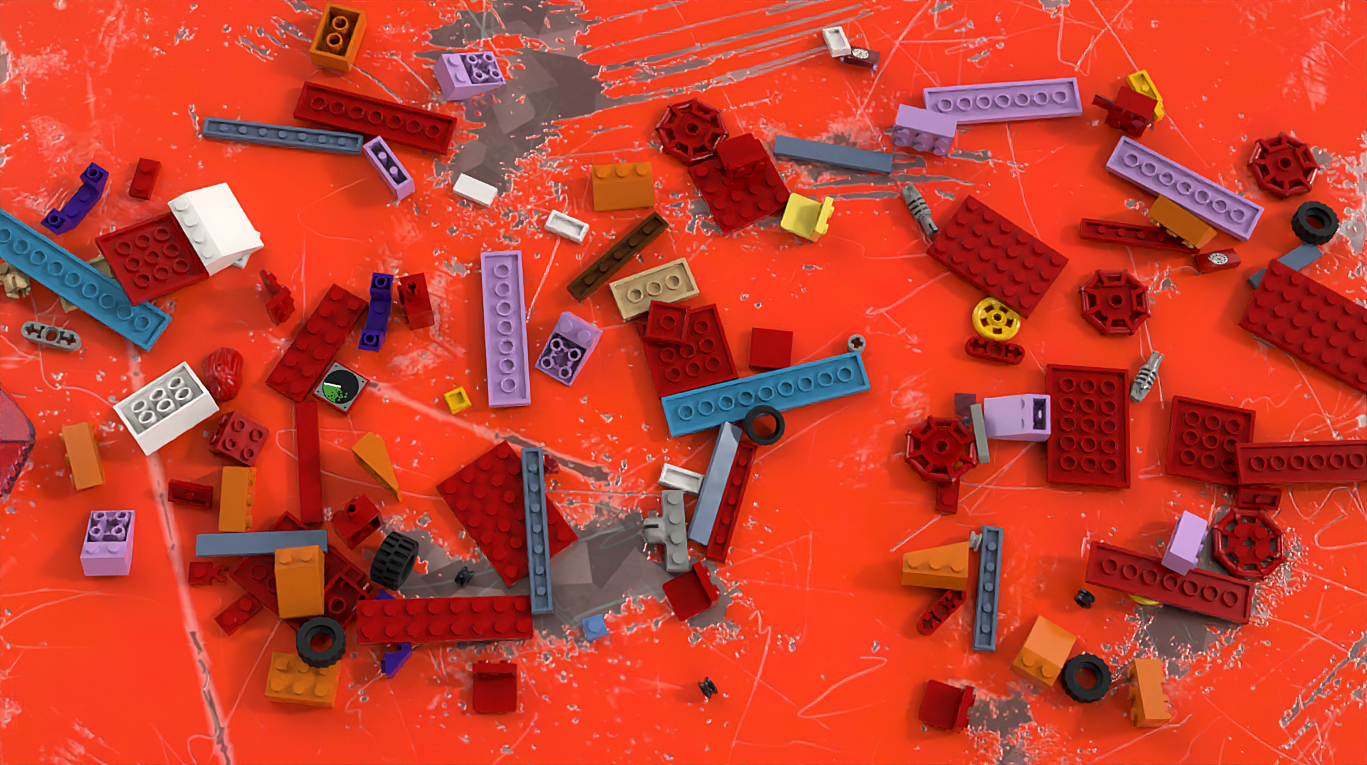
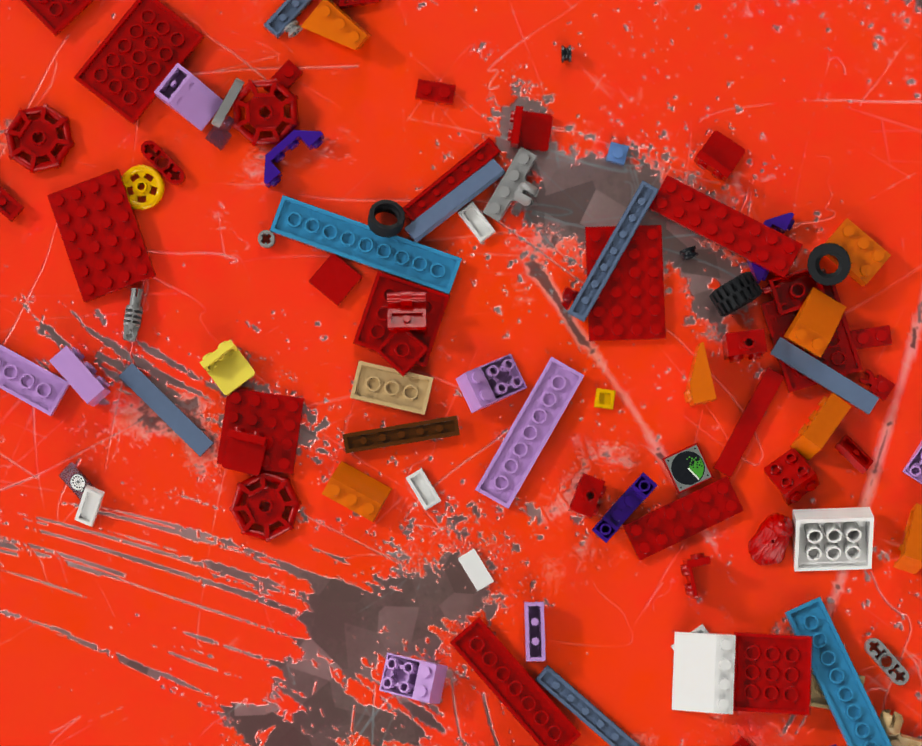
camera: 135 degrees left, 15 degrees up
light grey hinge [1129,351,1164,403] -> none
none -> dark purple slope [264,130,324,188]
none -> red plate [387,291,426,331]
none -> red plate [415,79,456,105]

